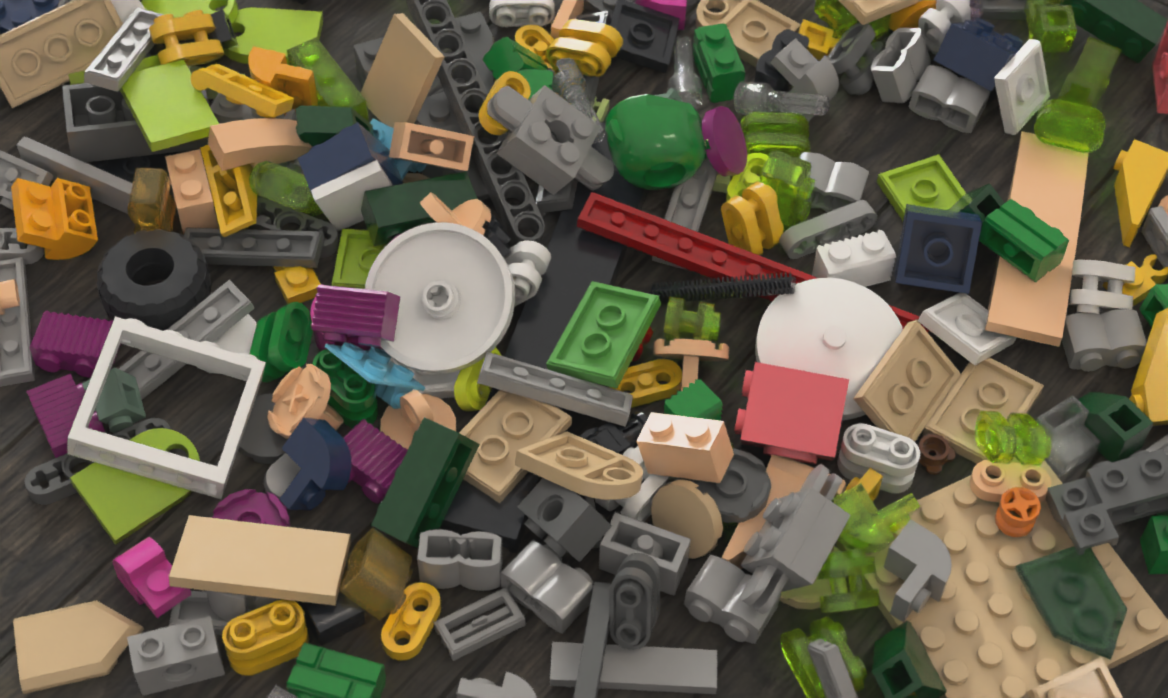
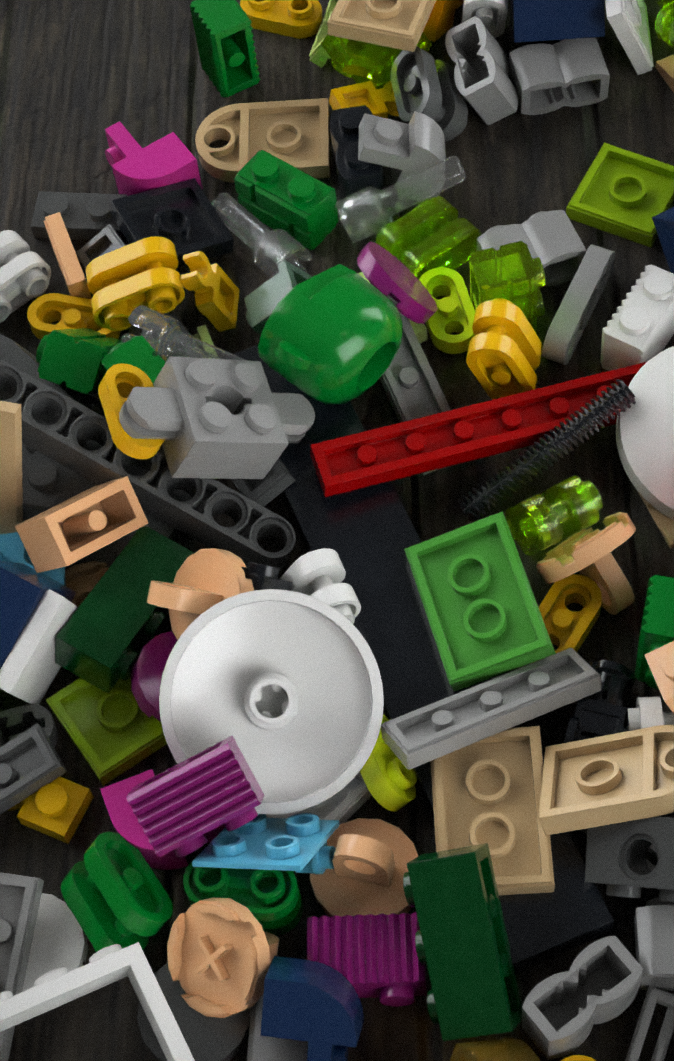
camera: 30 degrees left, 5 degrees up
none -> yellow plate [180,251,240,332]

